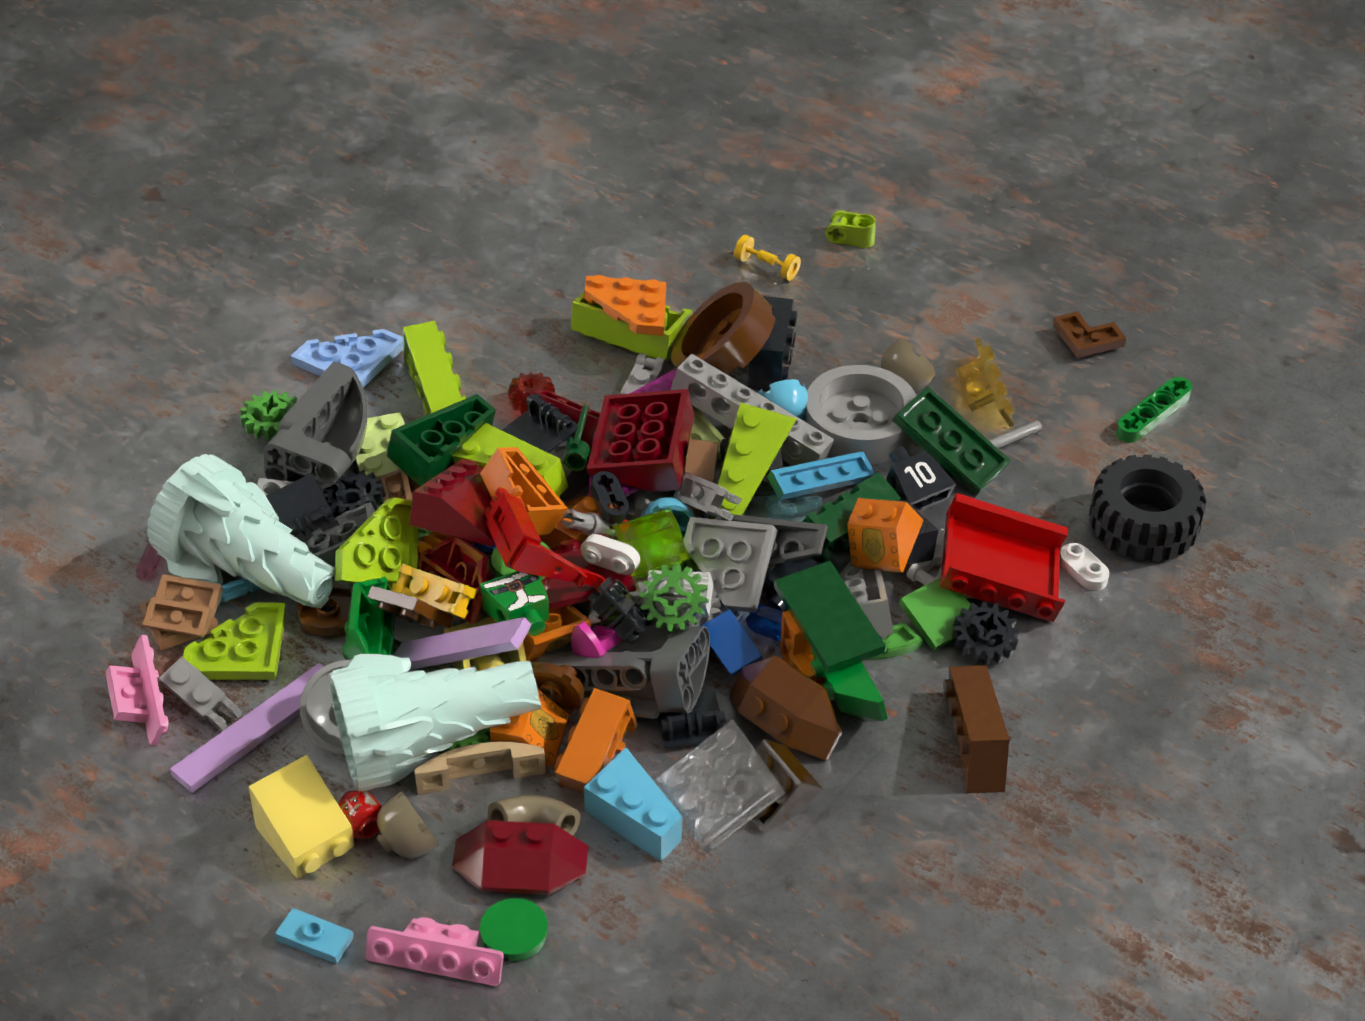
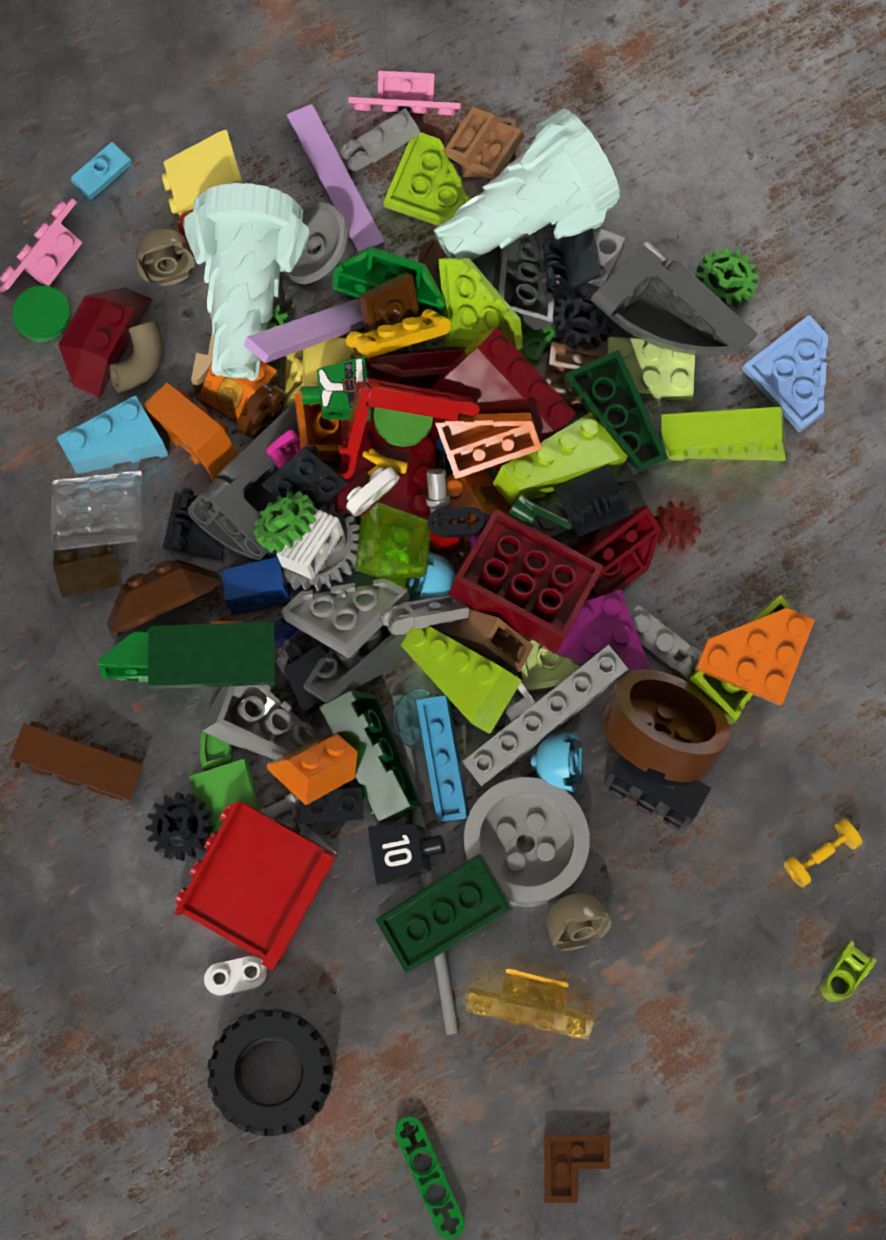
camera: 110 degrees right, 30 degrees up
none -> yellow bar [362,448,407,476]

